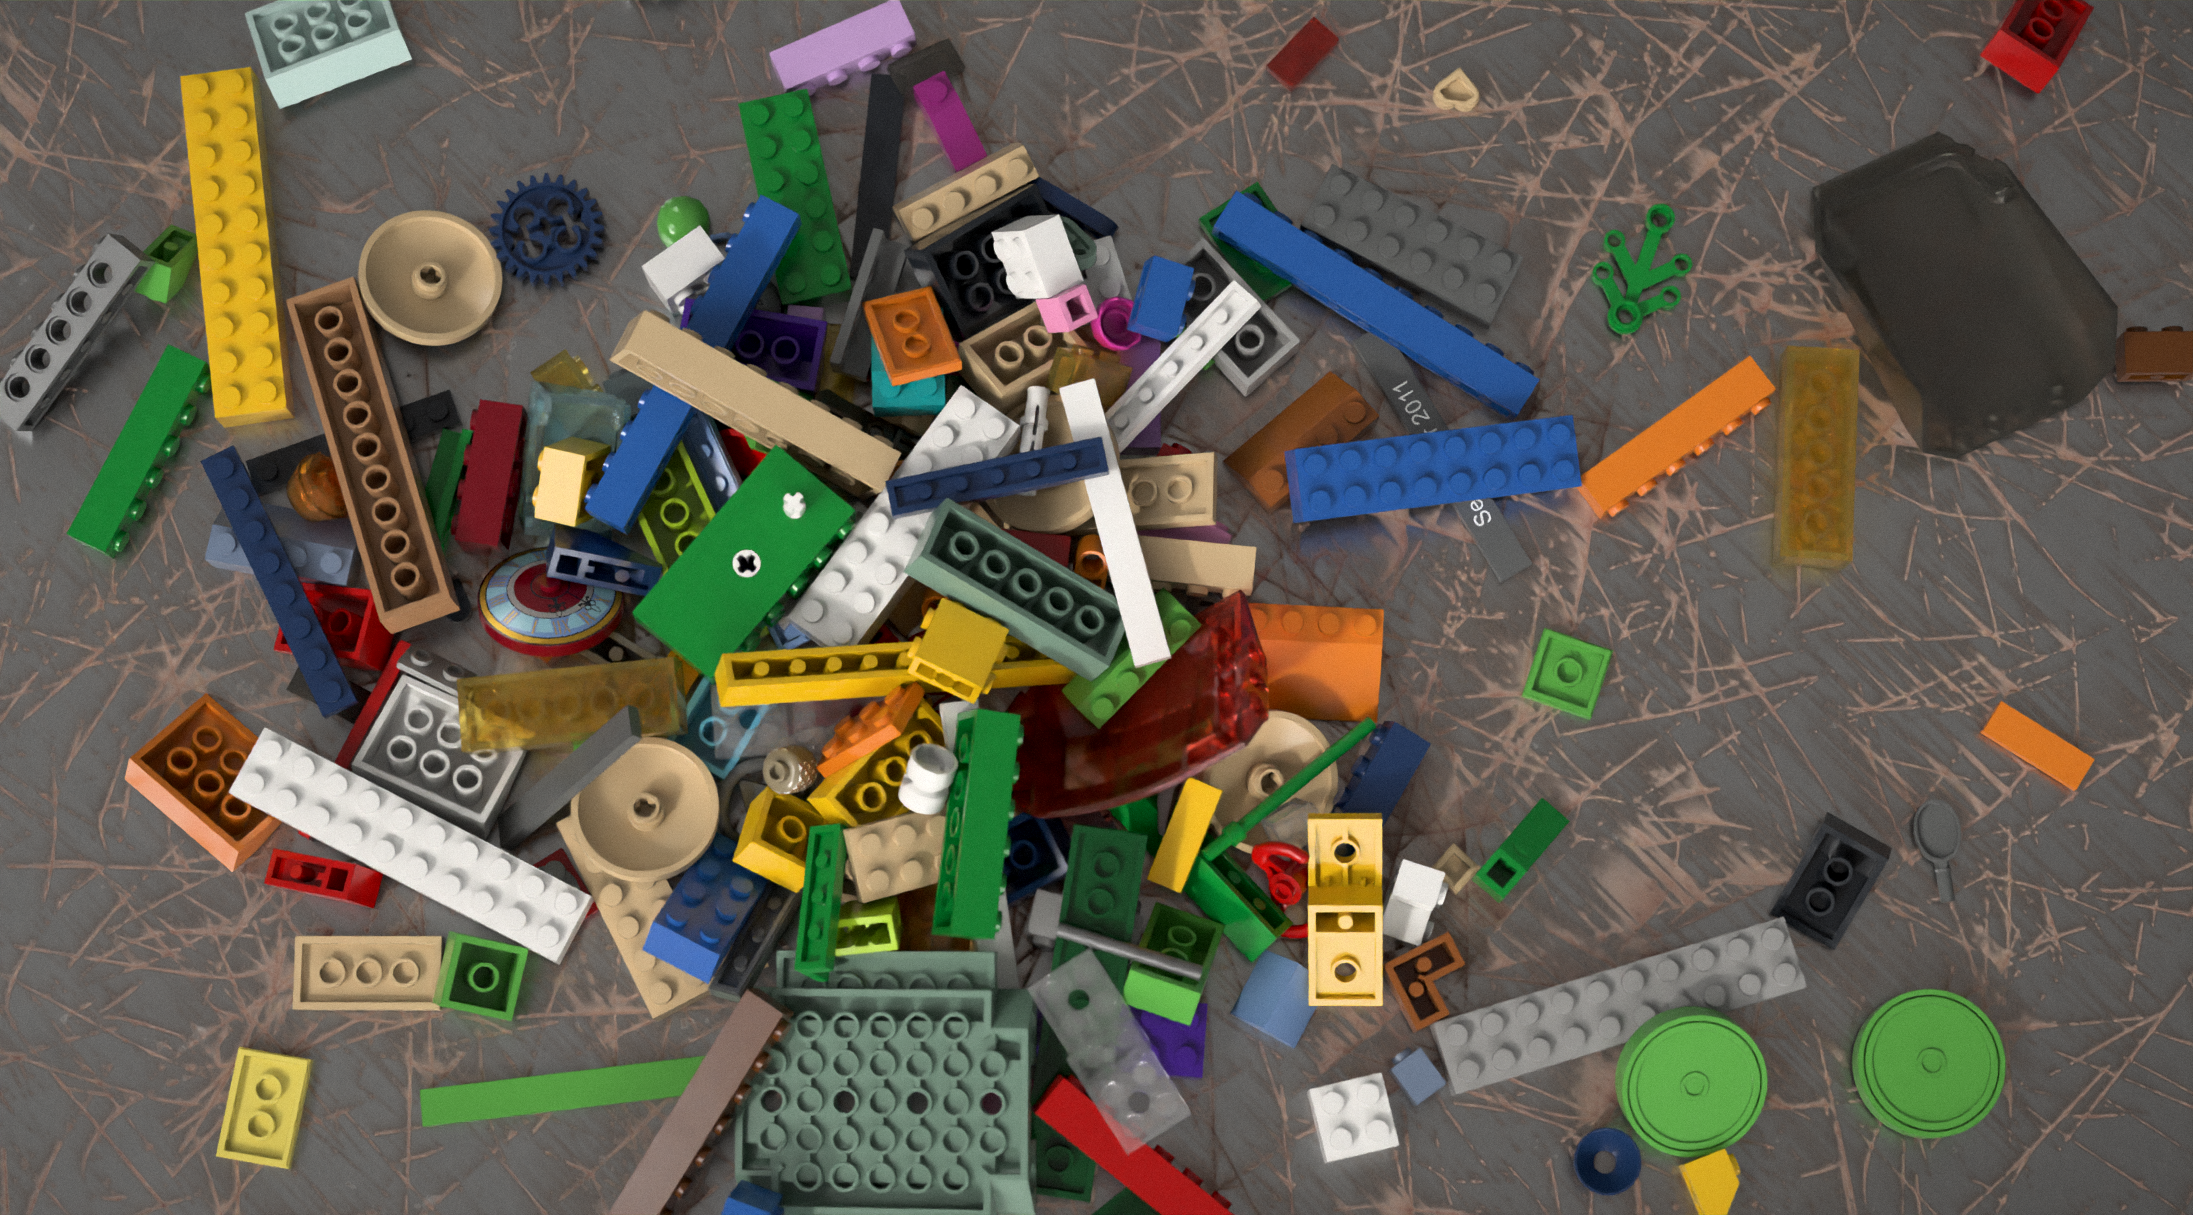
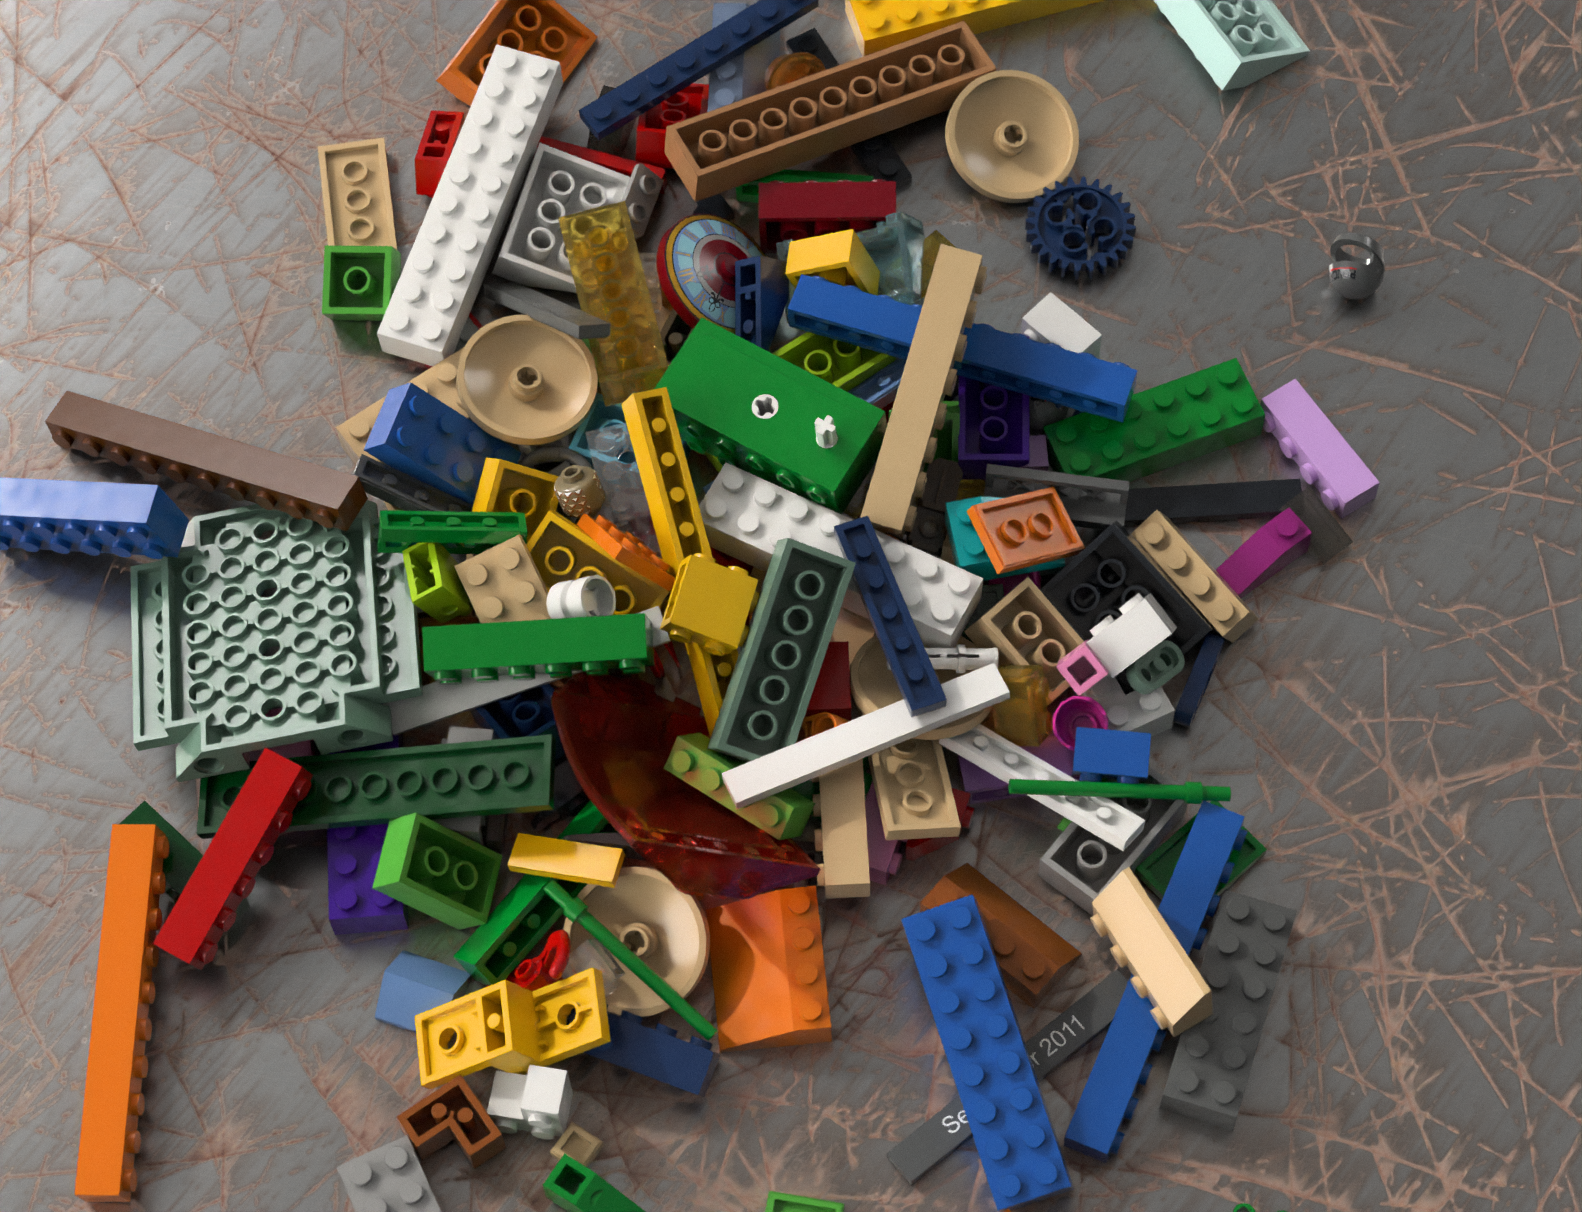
camera: 85 degrees right, 15 degrees down
light yellow tile [216,1047,313,1169] -> none
bright green tile [420,1056,705,1127] -> none
bright green hair [657,196,710,248] -> none
clear bracket [1027,947,1191,1155] -> none
flat silver bar [1056,922,1203,980] -> none
clear red plate [1266,17,1340,93] -> none
white brick [1307,1072,1399,1164] -> none
sand blue brick [1388,1047,1447,1107] -> none
tan tile [1433,67,1480,112] -> none
none -> green bar [1009,779,1231,804]
none -> tan slope [1090,867,1213,1037]

